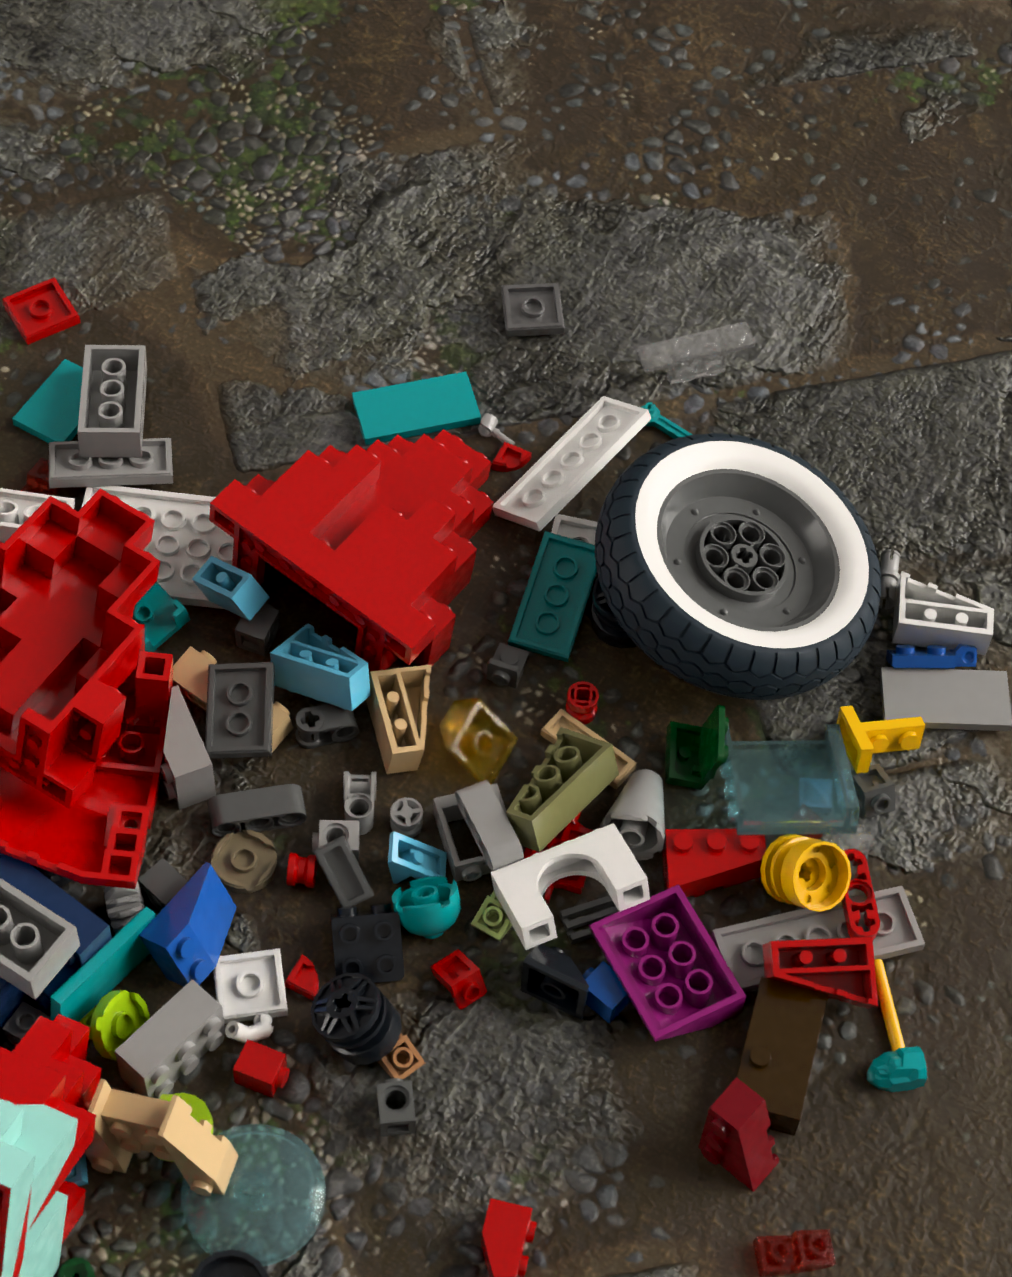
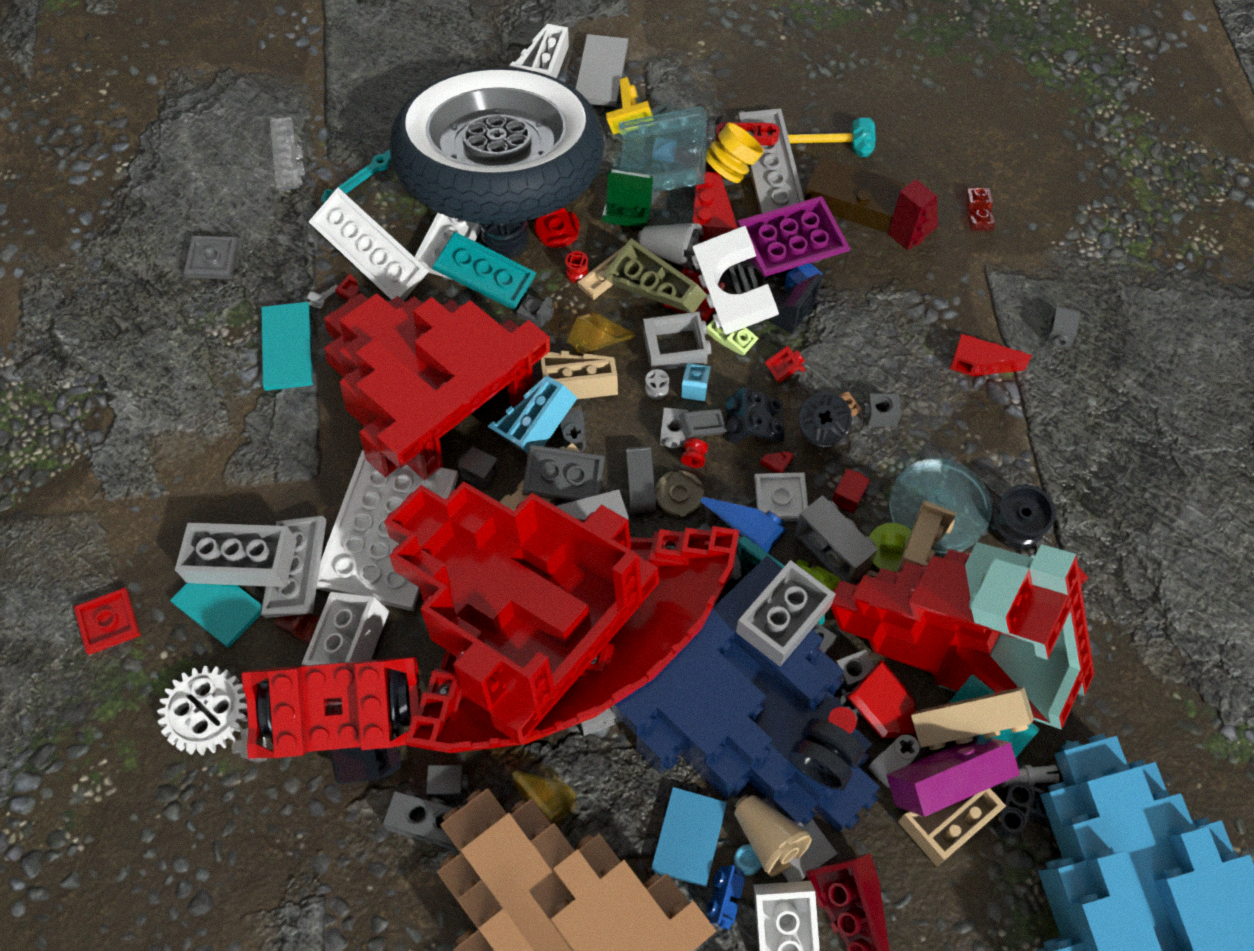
camera: 80 degrees left, 5 degrees up
medium azure brick [192,556,269,621] -> none
white arm [225,1014,274,1044] -> none
light grey piece [343,771,377,835] -> none
teal cylinder [392,876,461,939] -> none
light grey beam [455,780,524,871] -> none
red wedge [762,937,878,1009] -> none
blue hinge [886,644,977,668] -> none
none -> red tile [535,208,580,248]

